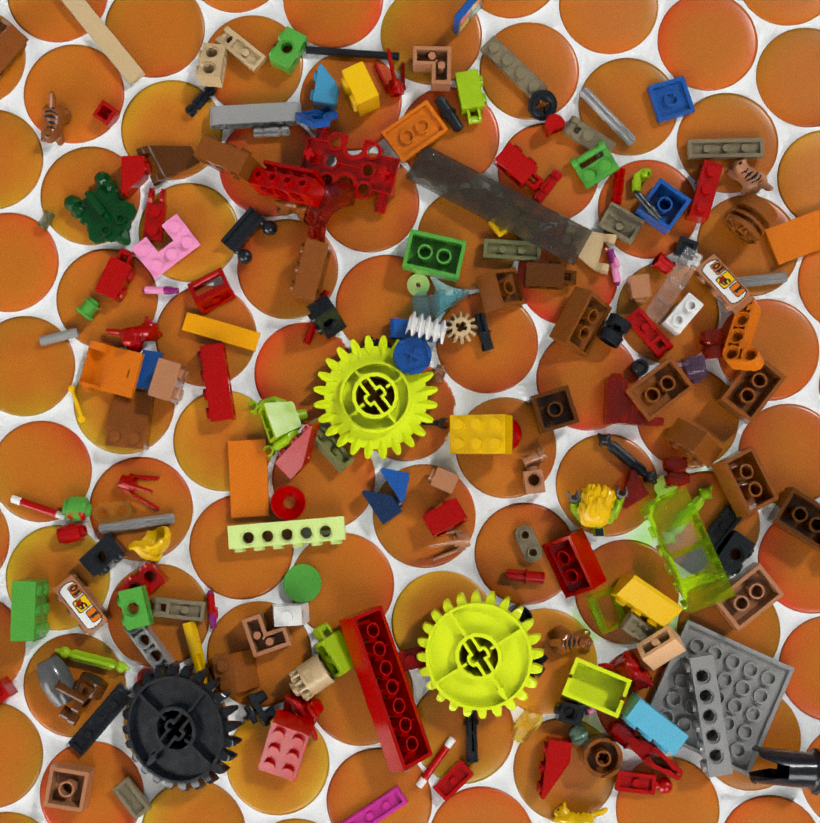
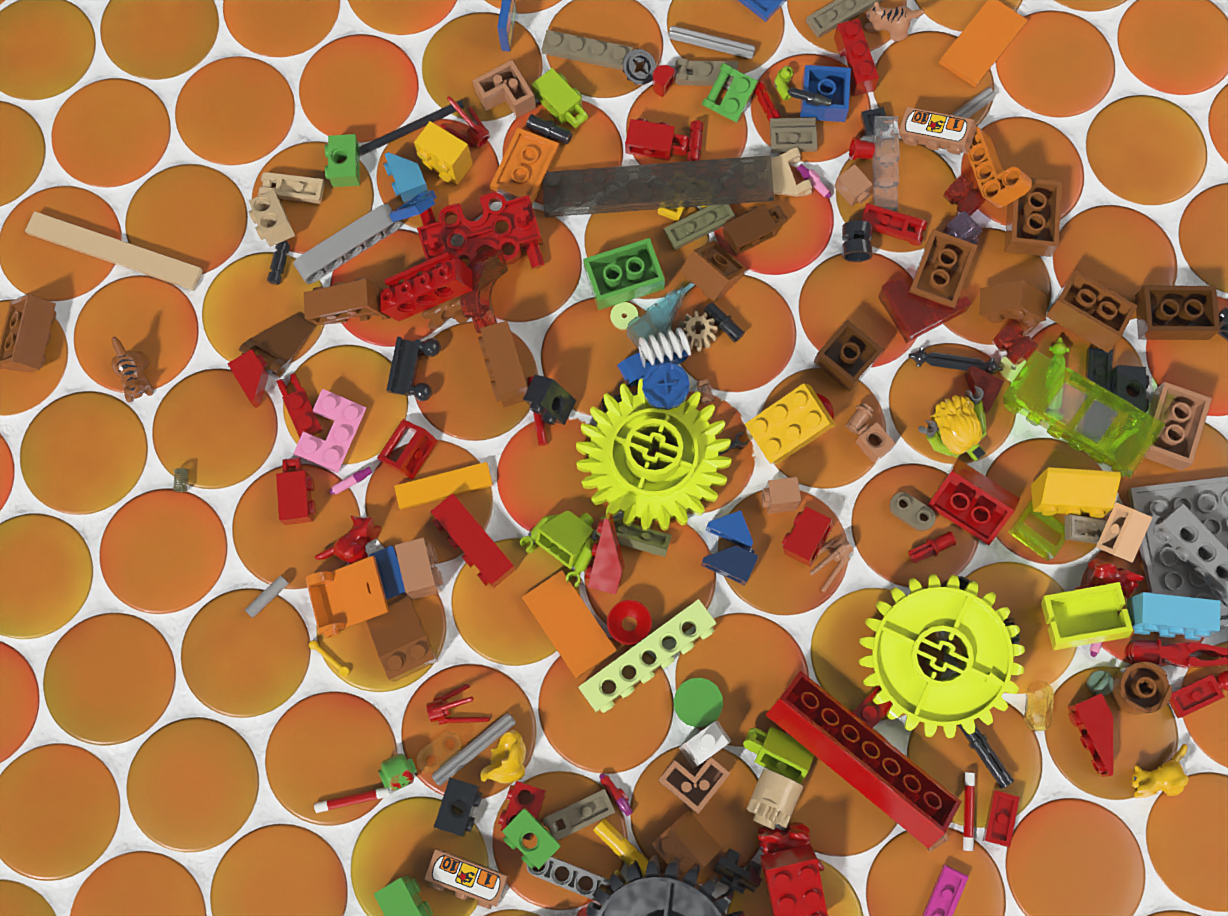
camera: 30 degrees left, 10 degrees down
red brick [56,522,88,544] -> none
dark green shield [64,171,137,246] -> none
bright green brick [75,297,100,321] -> none
red brick [93,99,120,127] -> none
light grey axle [253,125,290,138] -> none
dark orange animal [548,625,593,654] -> none
dark orange slope [549,286,612,358] -> none
black brick [554,698,586,727] -> none
black axle [630,359,649,376] -> none
white brick [660,292,704,337] -> none
dark orange wheel [724,193,778,244] -> none

